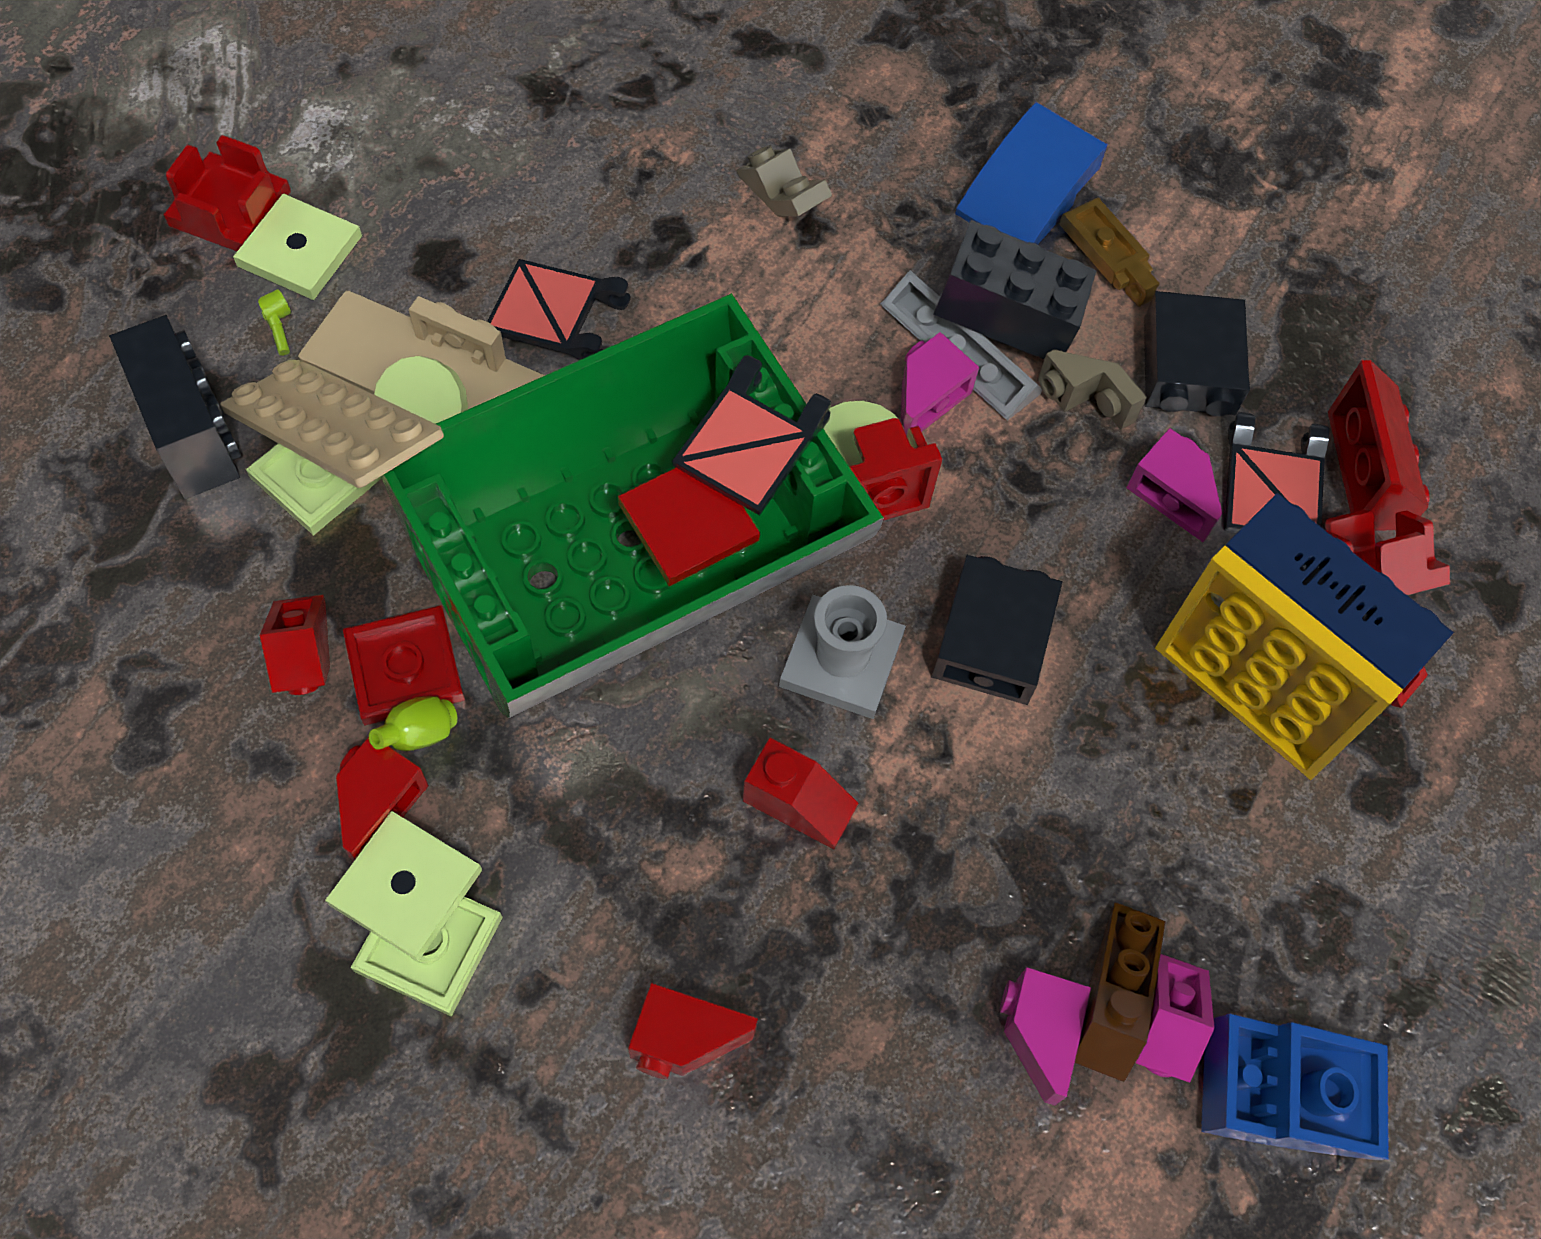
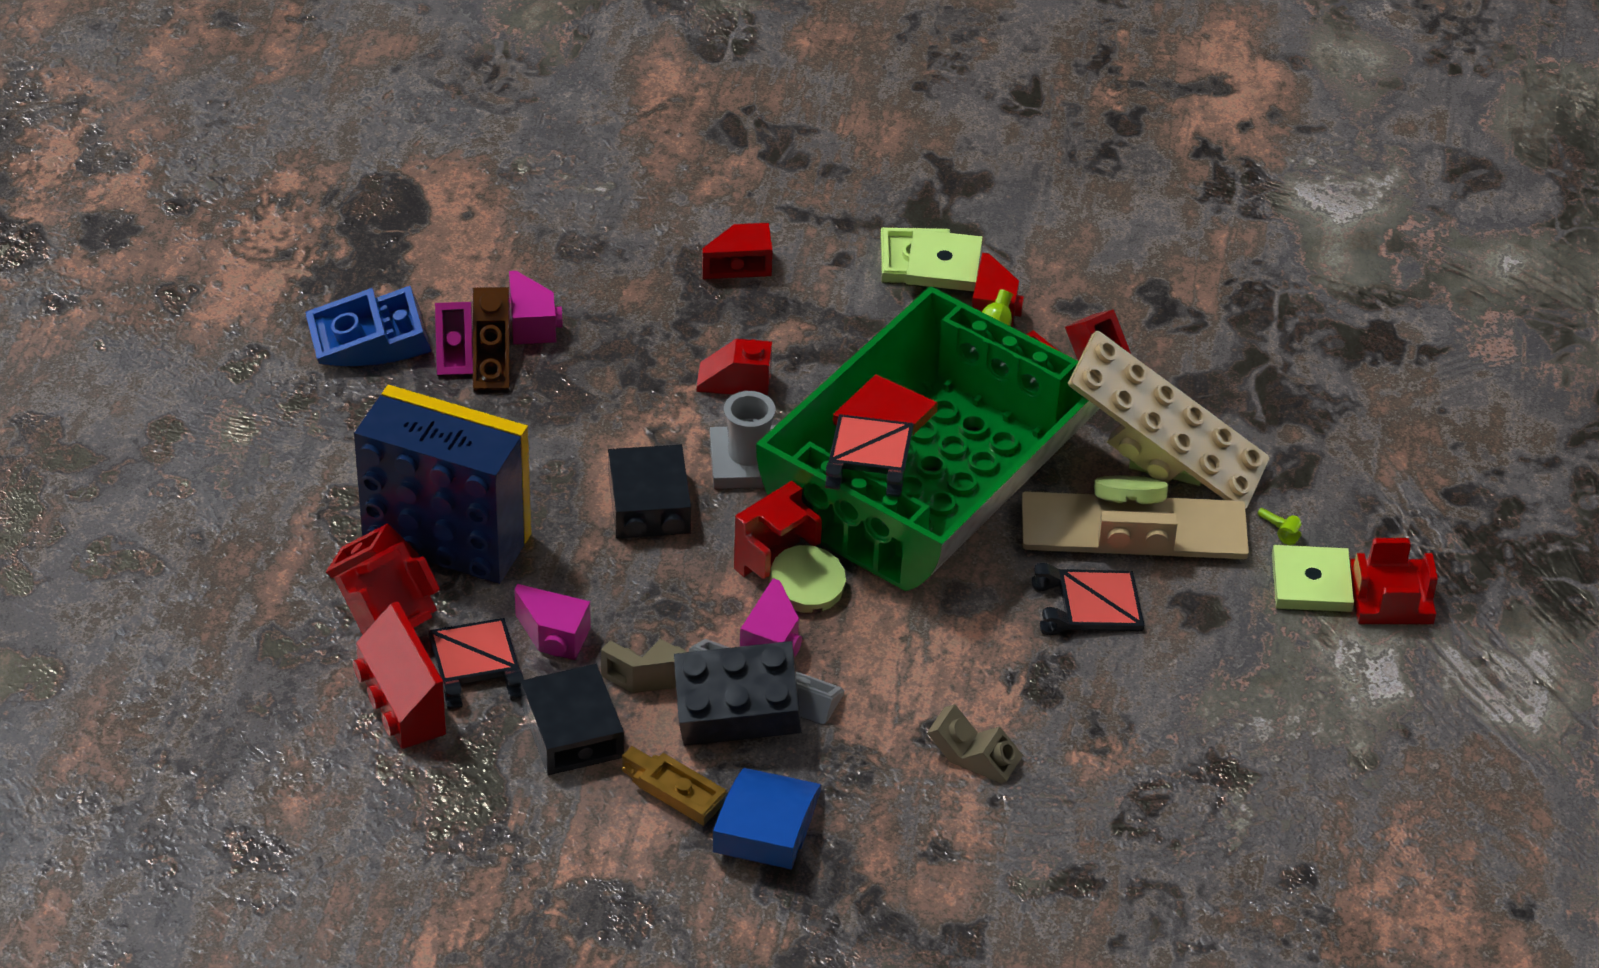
camera: 160 degrees right, 20 degrees down
black brick [109,315,242,499] -> none

